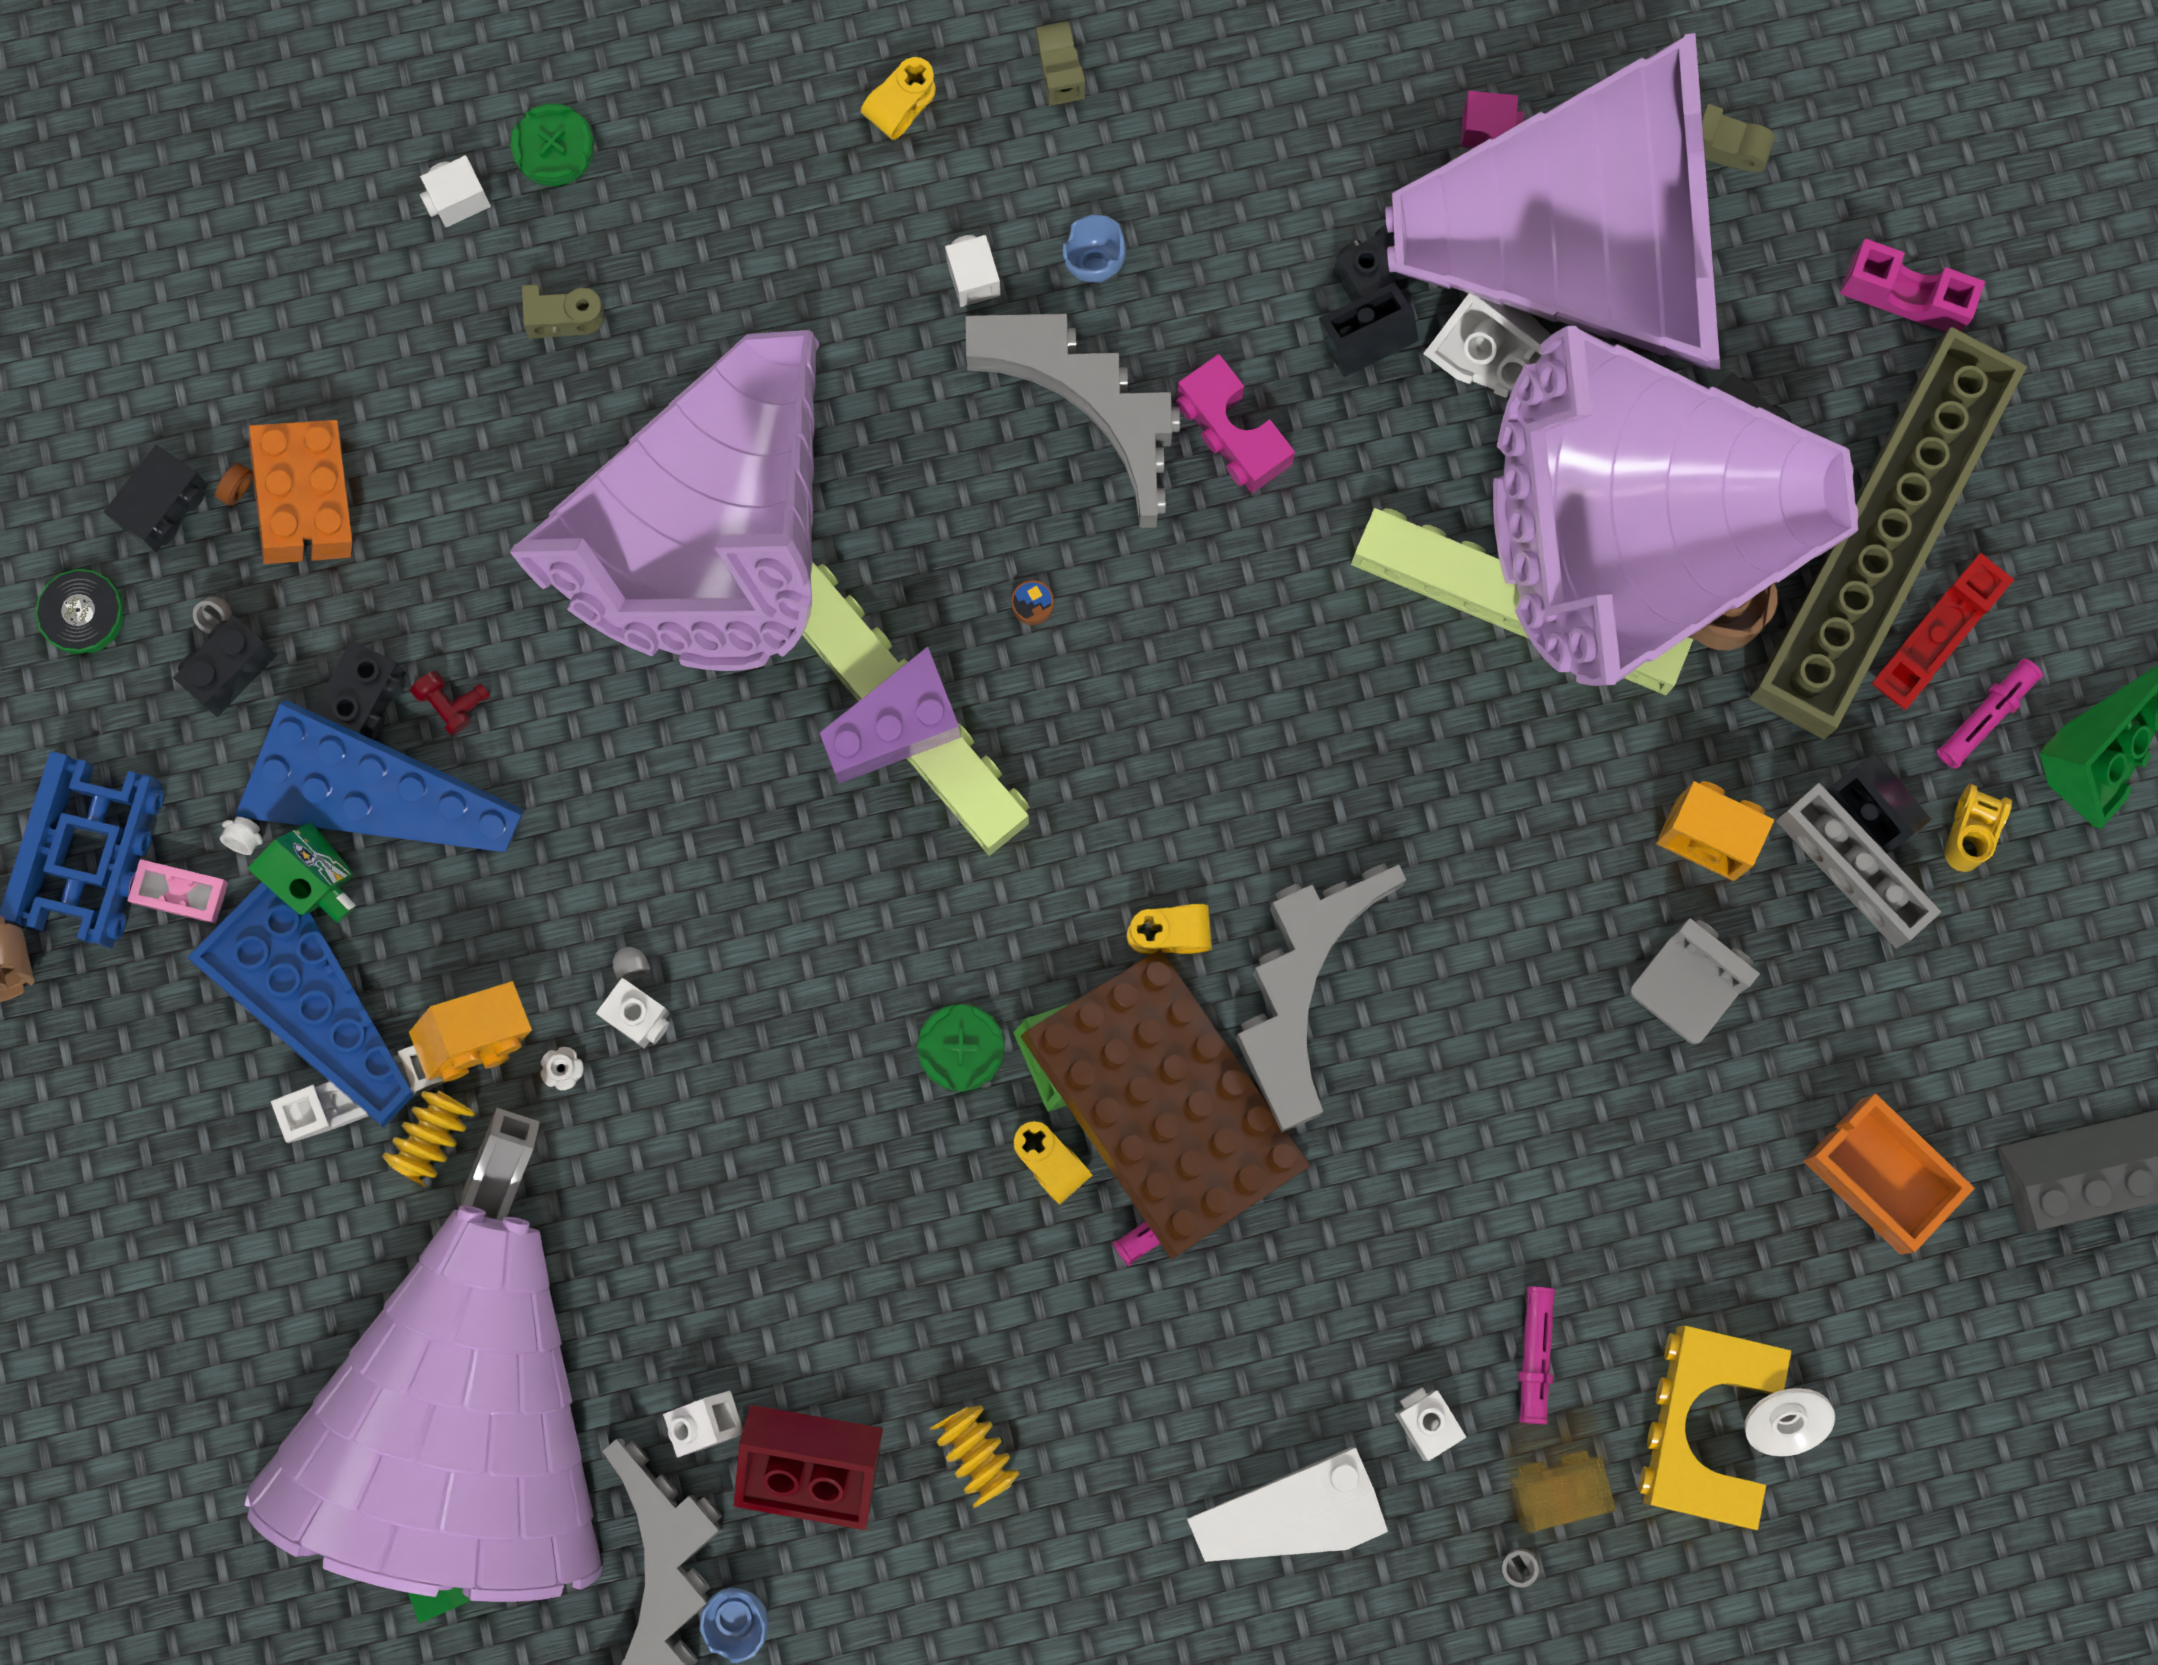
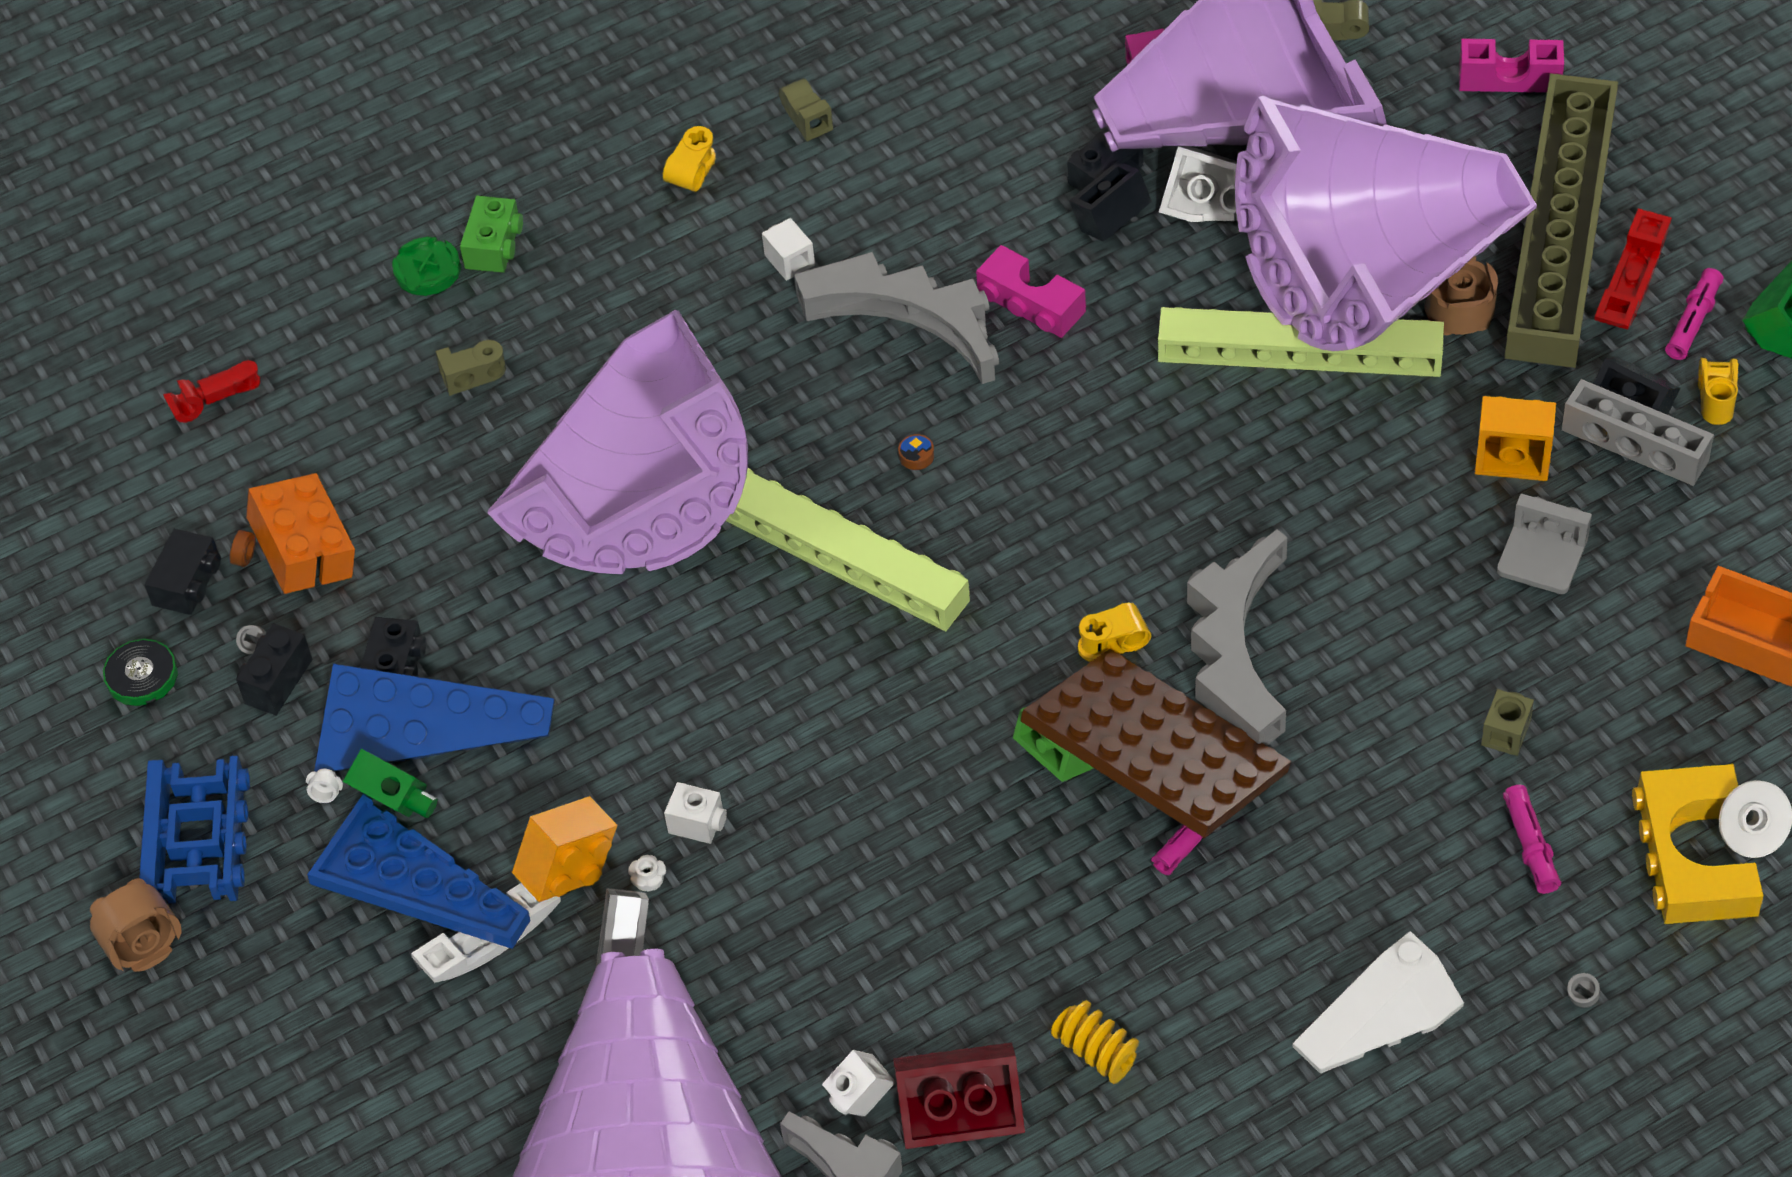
camera: 10 degrees left, 25 degrees down
bright pink piece [127,859,228,924] -> none
yellow piece [382,1089,476,1189] -> none
dark red piece [410,670,490,736] -> none
white brick [420,155,491,227] -> none
light grey hinge [612,947,651,982] -> none
medium lavender wedge [820,647,961,784] -> none
green tile [917,1004,1005,1092] -> none
yellow piece [1014,1121,1093,1205] -> none
medium blue hair [1063,214,1126,283] -> none
white brick [1395,1387,1467,1461] -> none
clear yellow brick [1508,1450,1616,1533] -> none
none -> red piece [163,360,261,423]
none -> bright green brick [460,196,523,273]
none -> olive brick [1481,689,1534,756]

